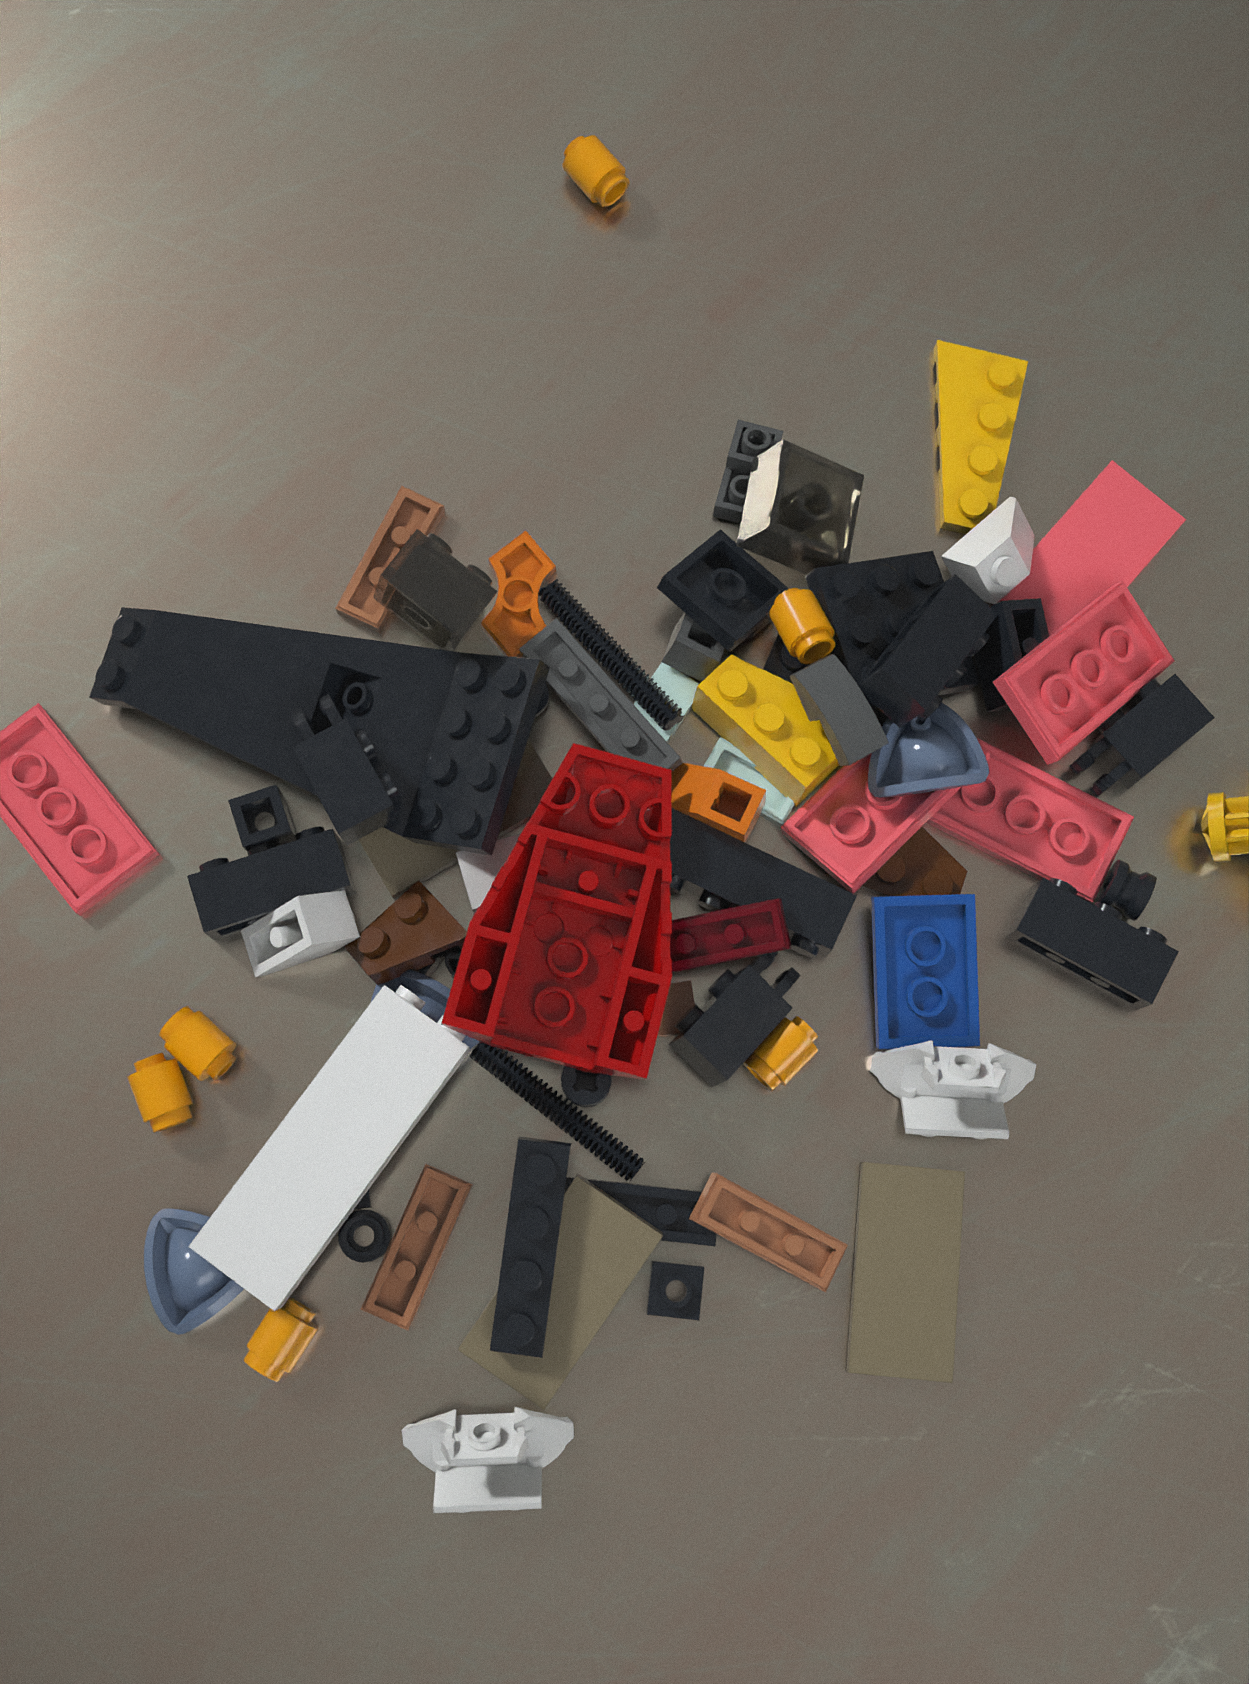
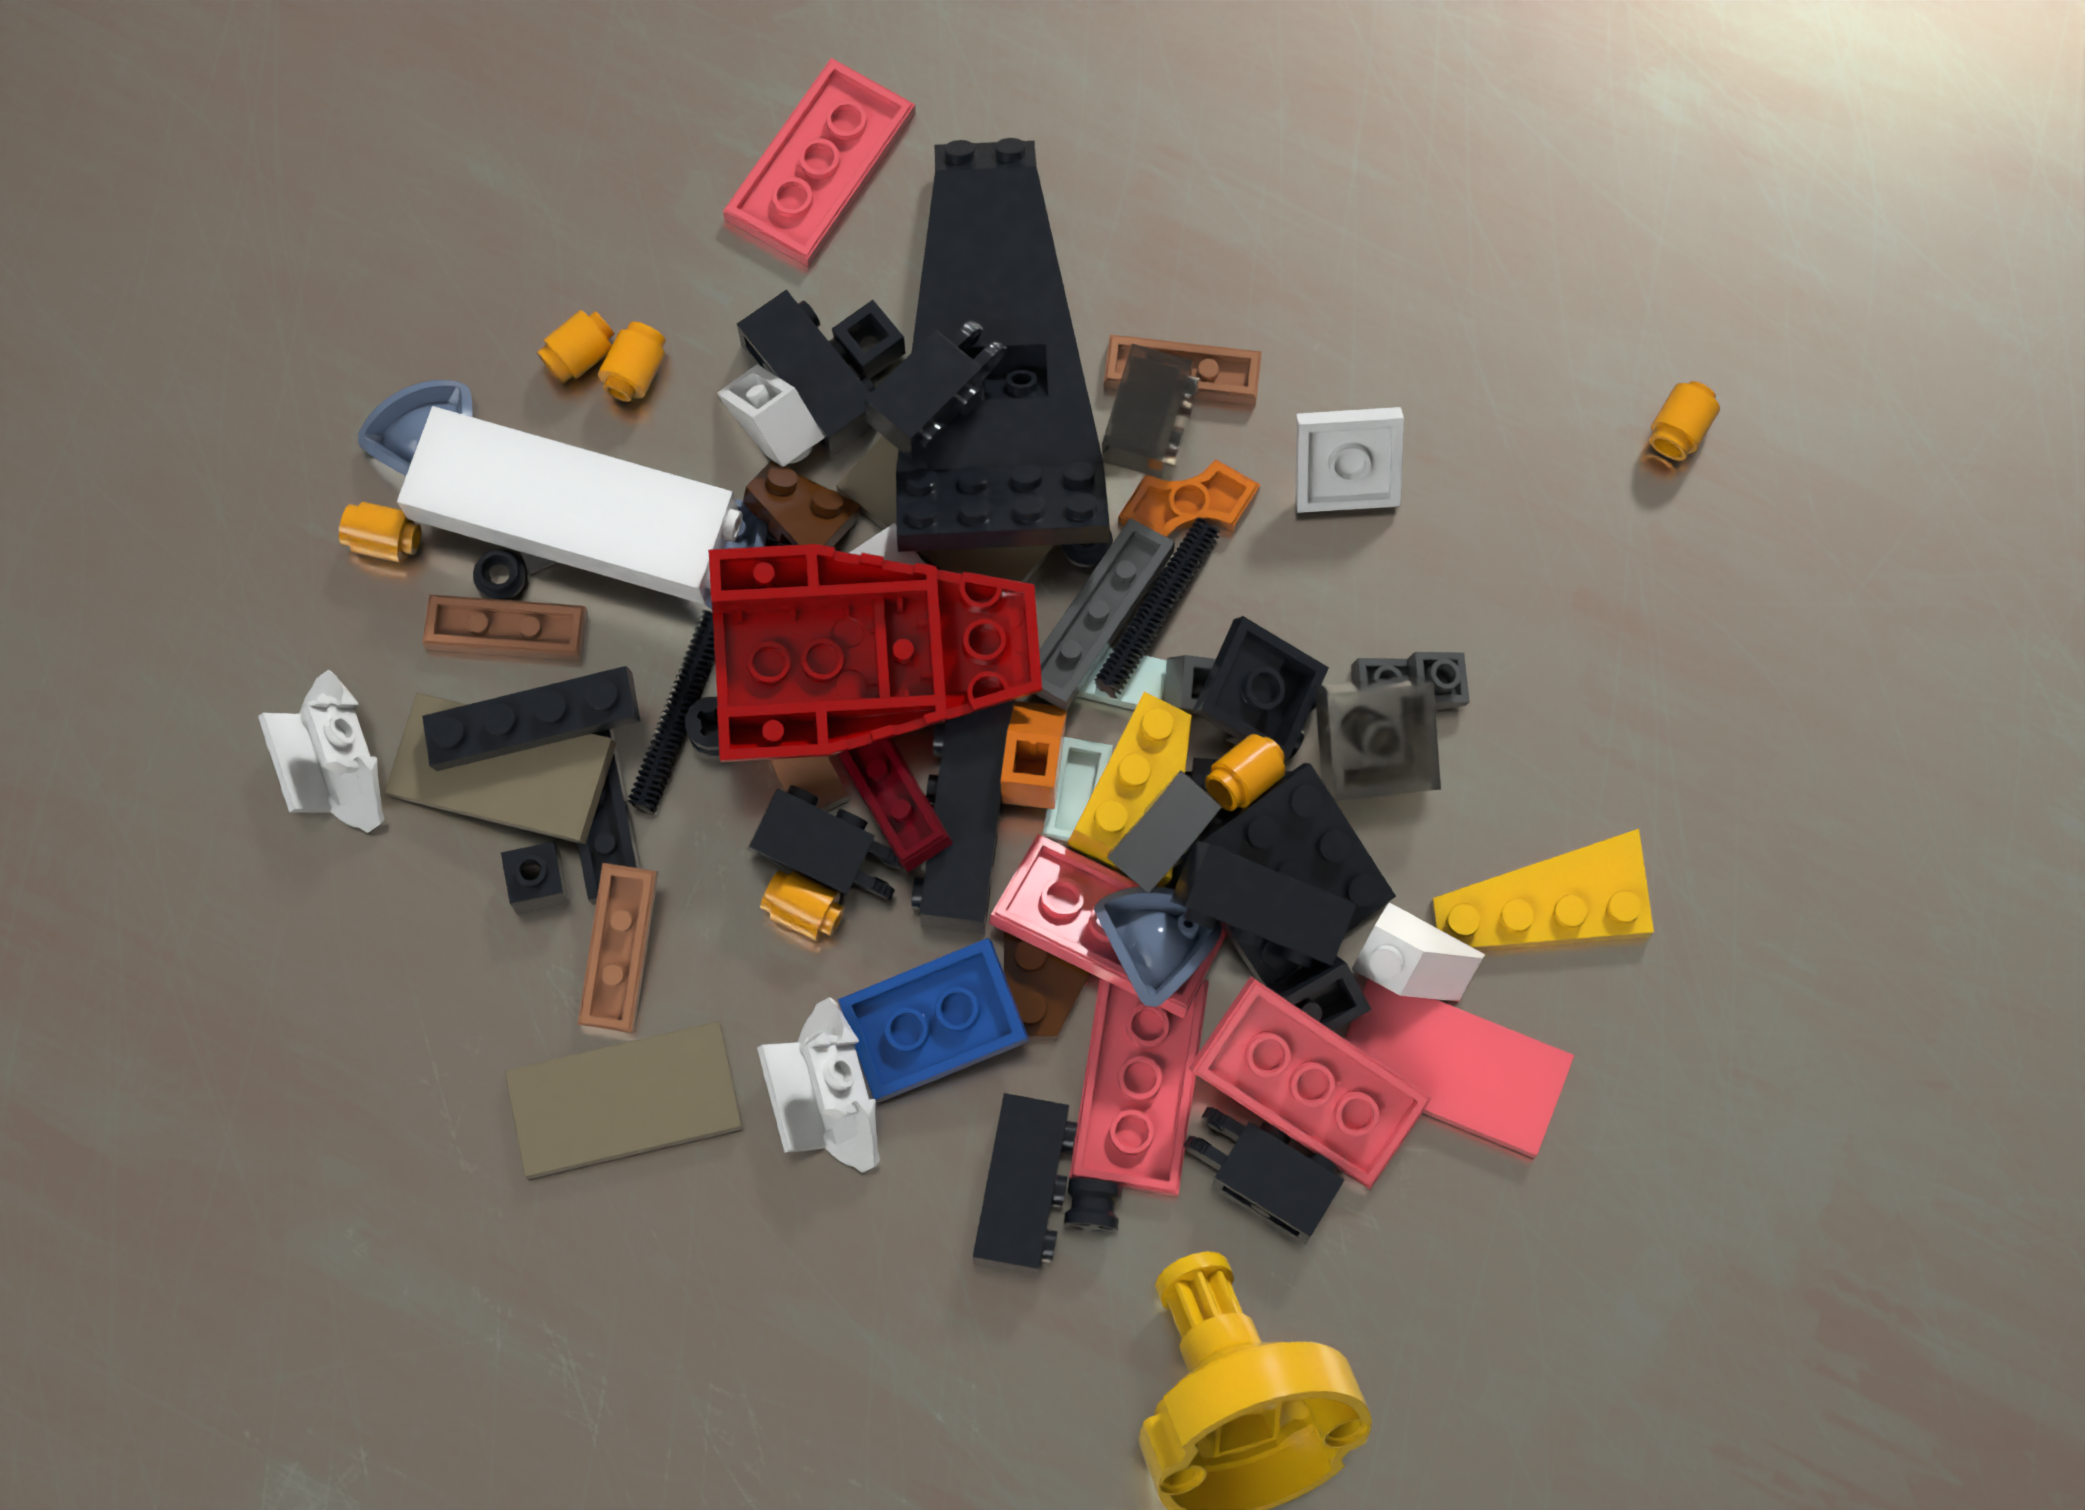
camera: 75 degrees right, 5 degrees down
none -> white tile [1295,407,1404,513]

